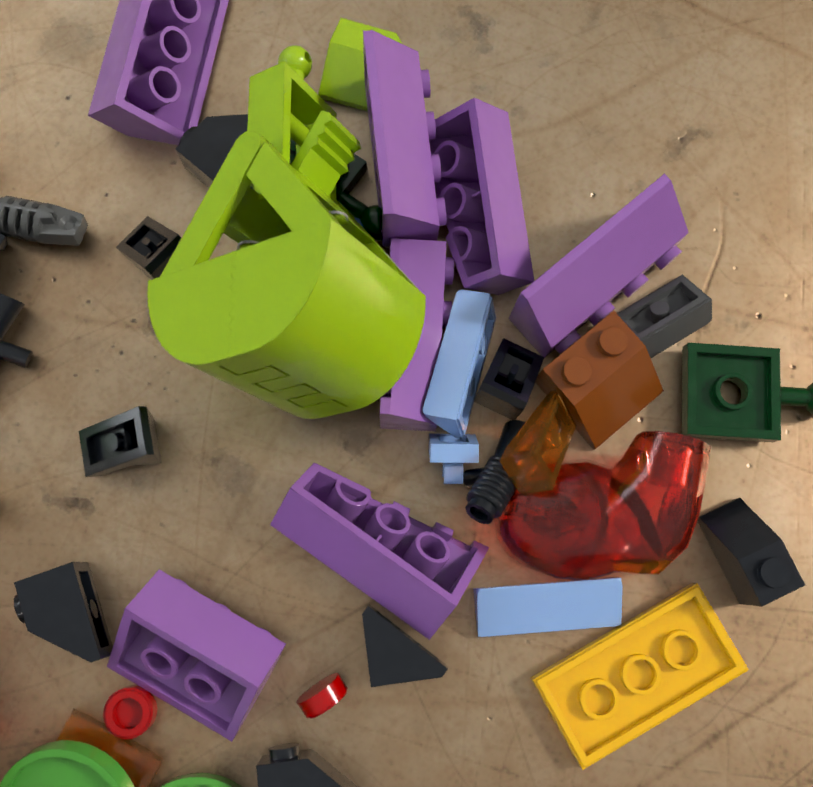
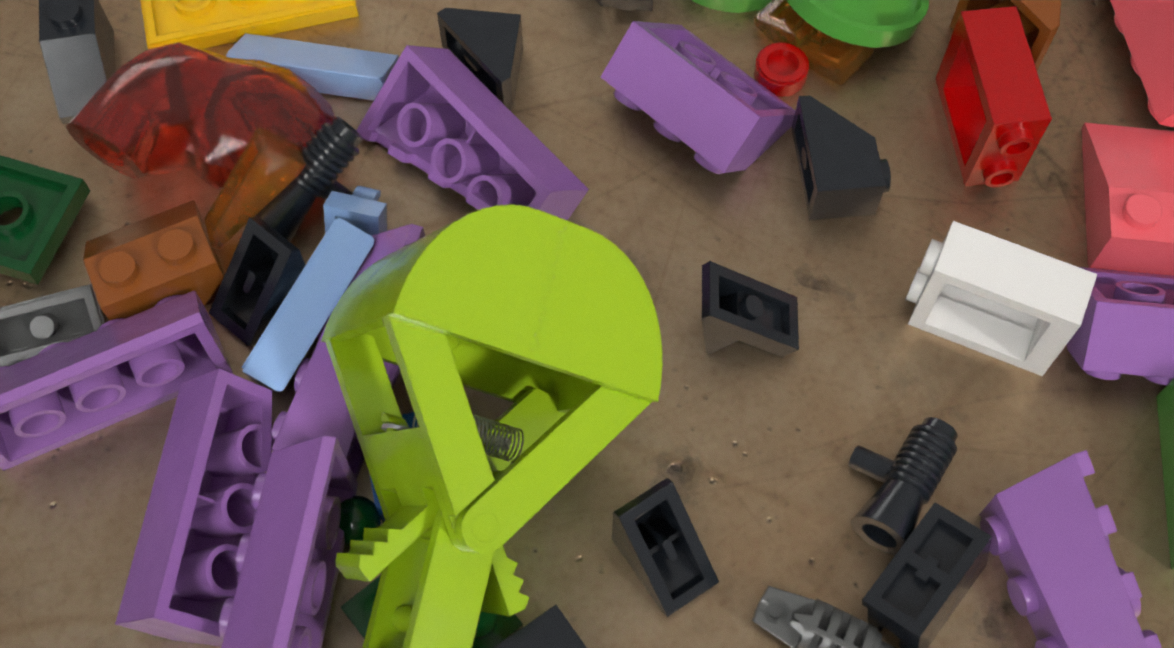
camera: 160 degrees left, 15 degrees down
red tile [297,673,348,719] -> none

